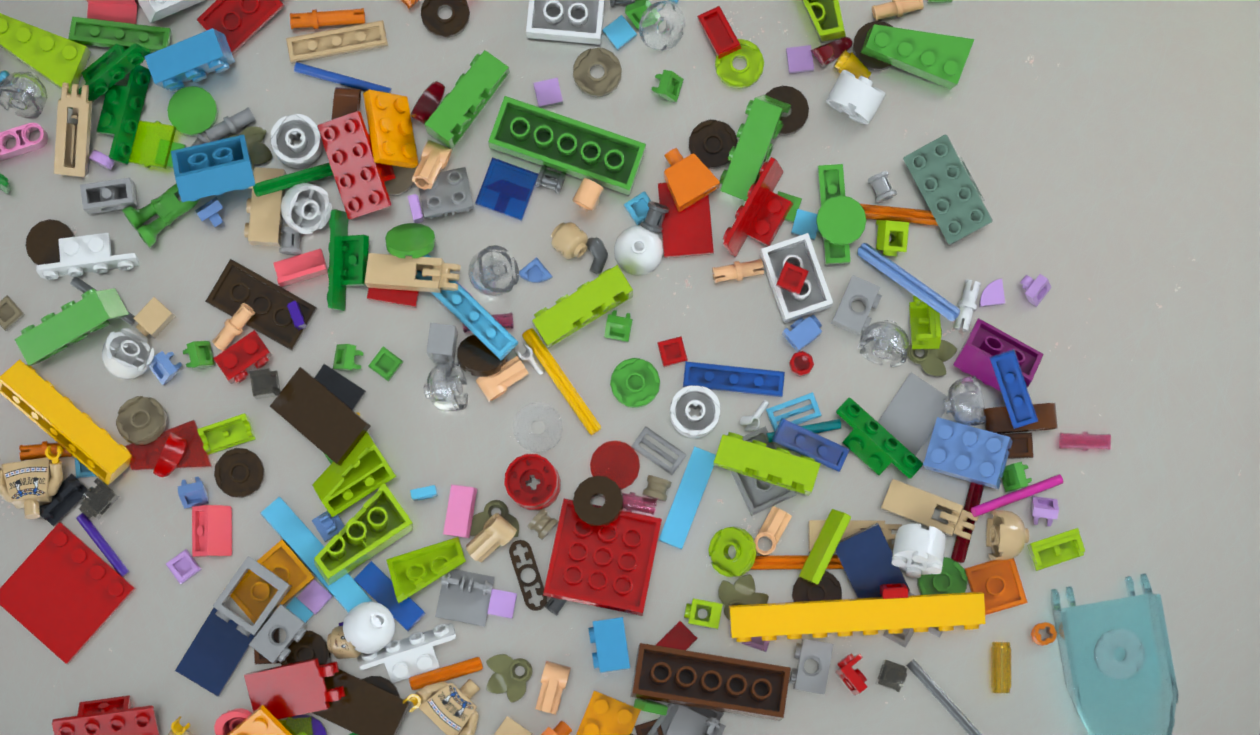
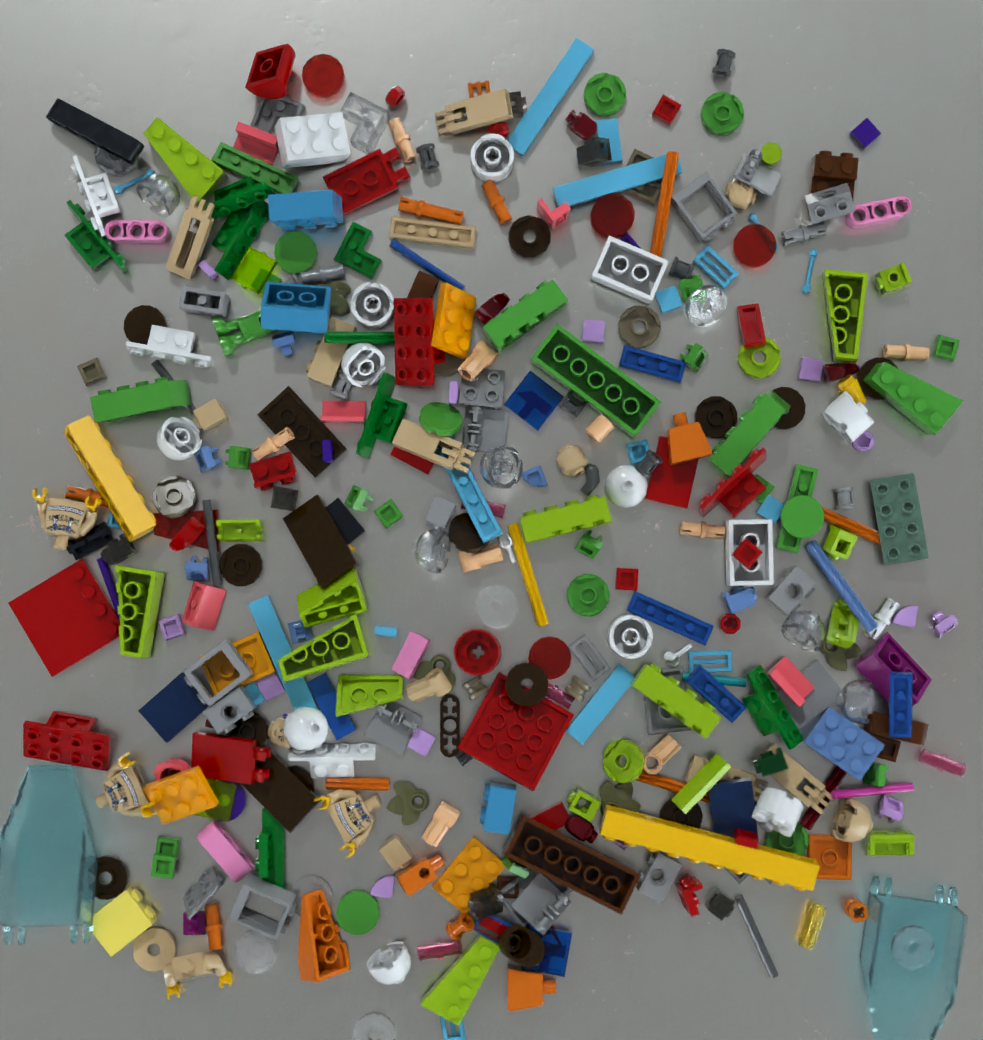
camera: 20 degrees right, 5 degrees up
none -> lime wedge [115,565,165,659]
none -> dark grey bar [202,499,222,586]
none -> green tile [333,222,382,280]
none -> light grey hinge [462,407,508,454]
none -> dark red arm [565,814,598,844]
none -> blue tile [618,345,686,384]
none -> dark green brick [753,747,788,777]
none -> coral panel [766,657,814,707]
none -> lavender tile [851,430,874,452]

